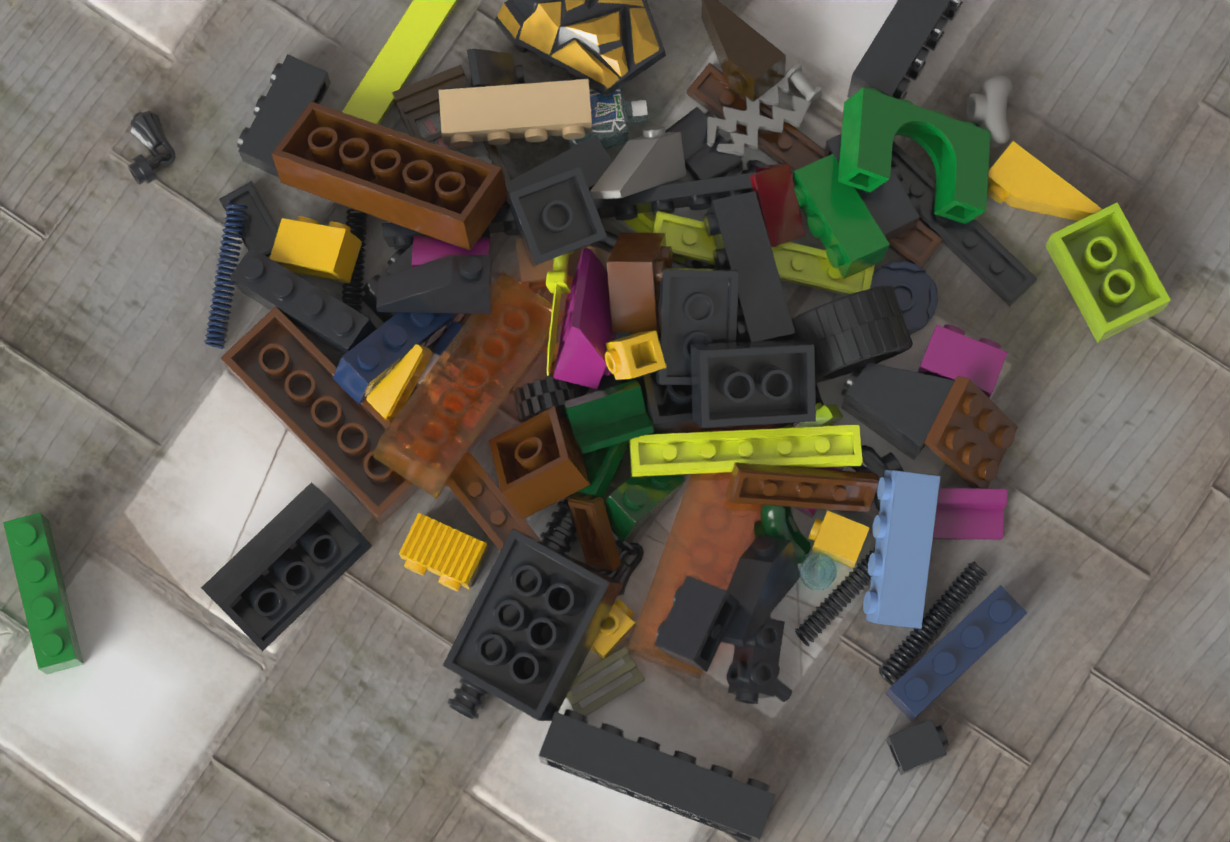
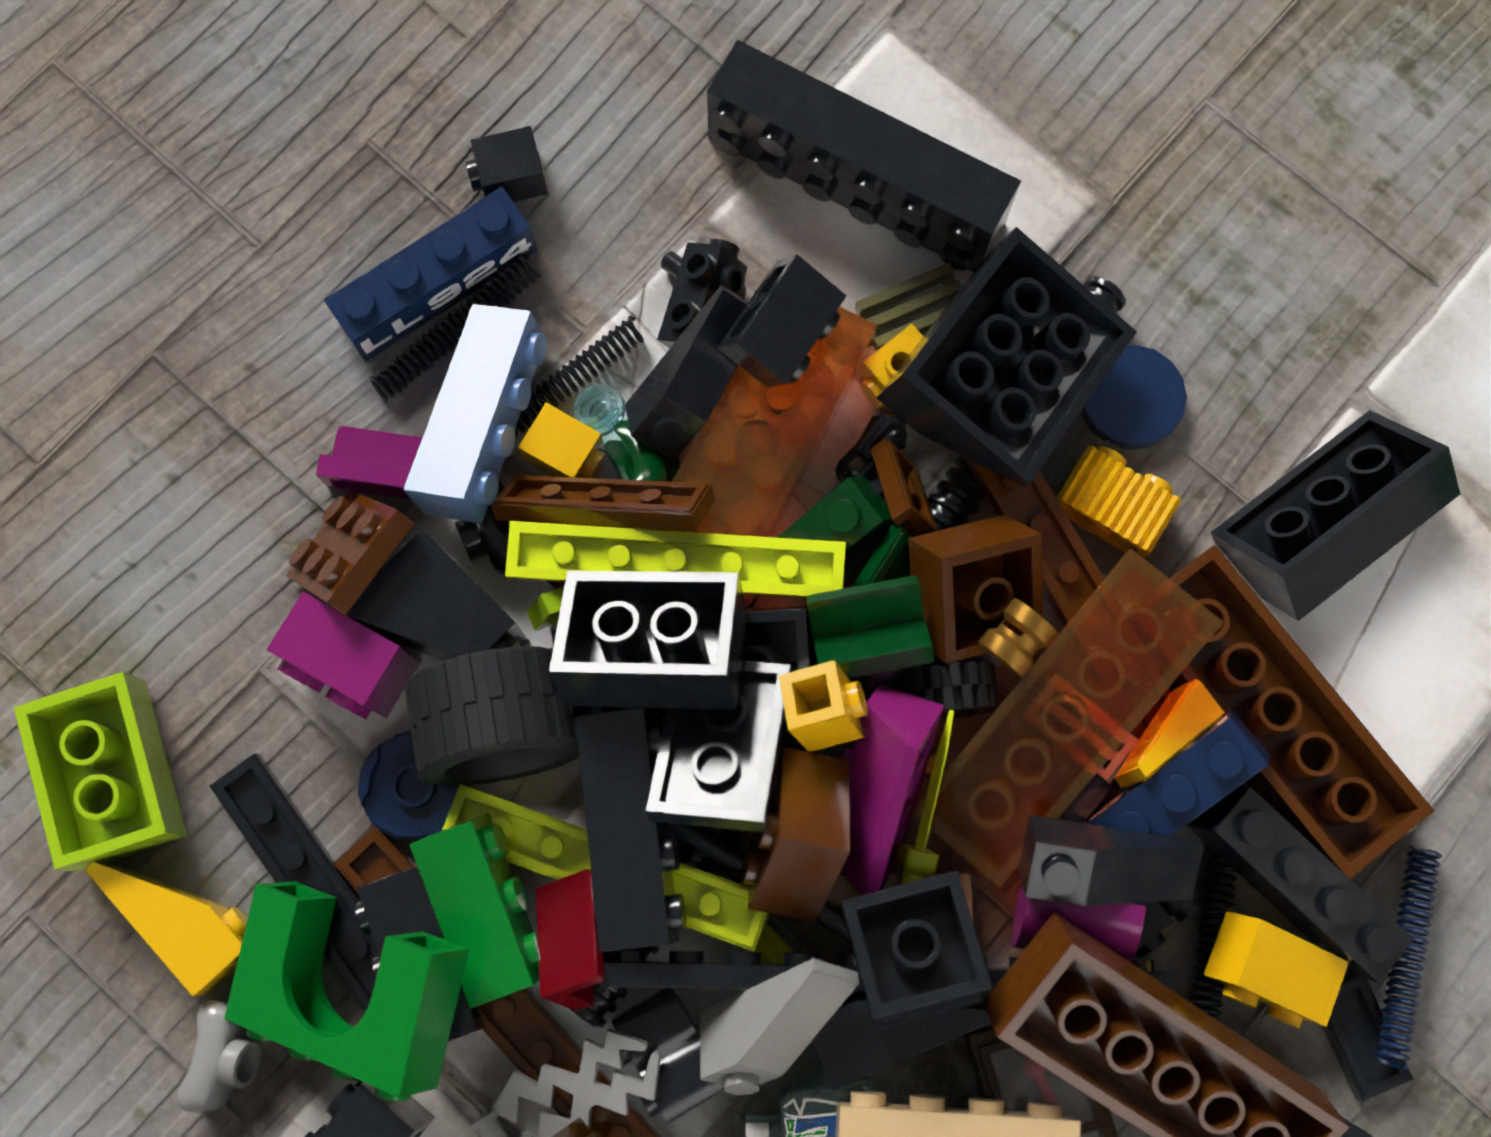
camera: 175 degrees left, 0 degrees up
none -> pearl gold wheel [978,598,1059,678]
none -> dark blue tile [1081,345,1187,450]

